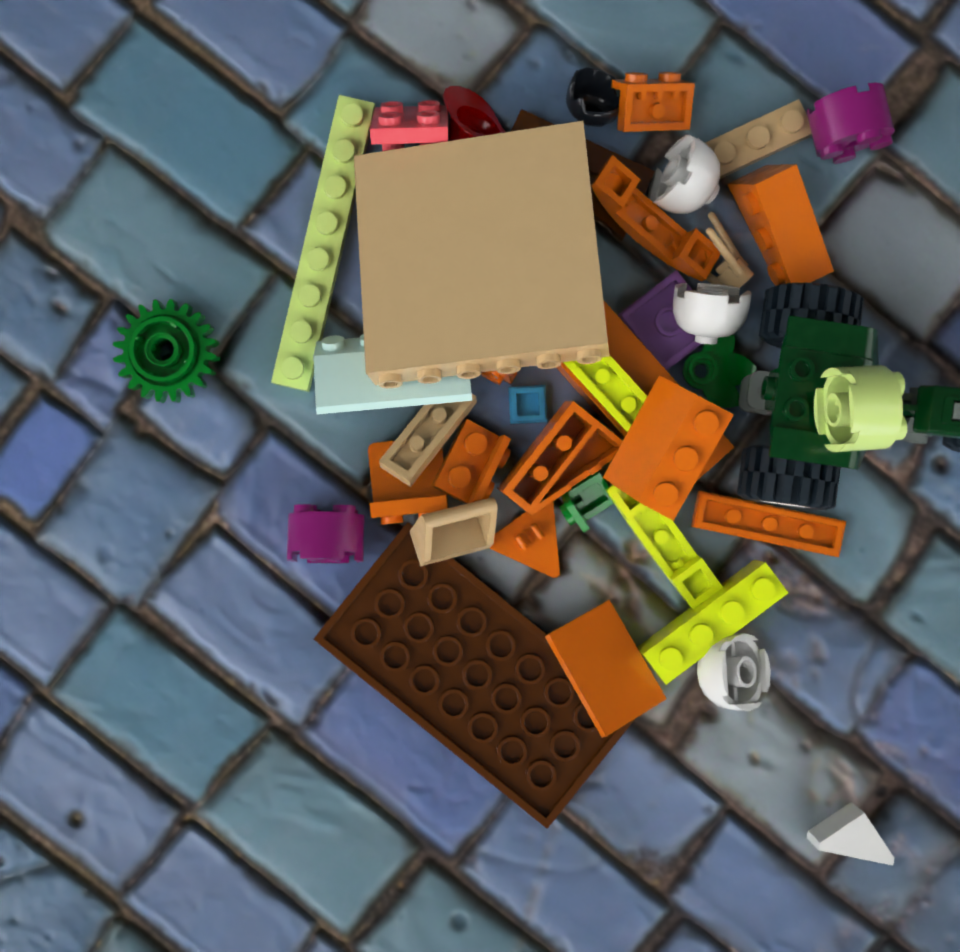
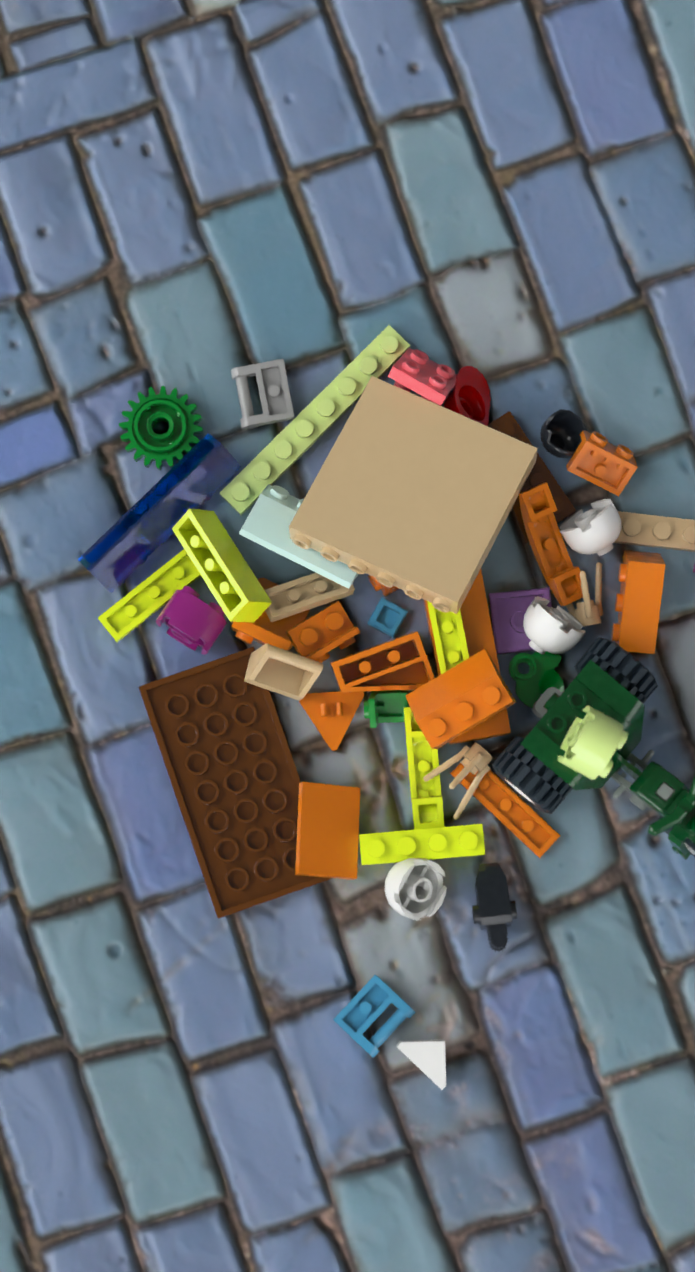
camera: 35 degrees right, 5 degrees down
none -> clear blue brick [78,433,241,593]
none -> neon yellow plate [98,549,201,643]
none -> neon yellow brick [172,508,272,623]
none -> light grey plate [231,359,294,429]
none -> dark azure plate [333,974,416,1058]
none -> tan plant [423,742,493,820]
none -> black hinge [472,862,517,952]

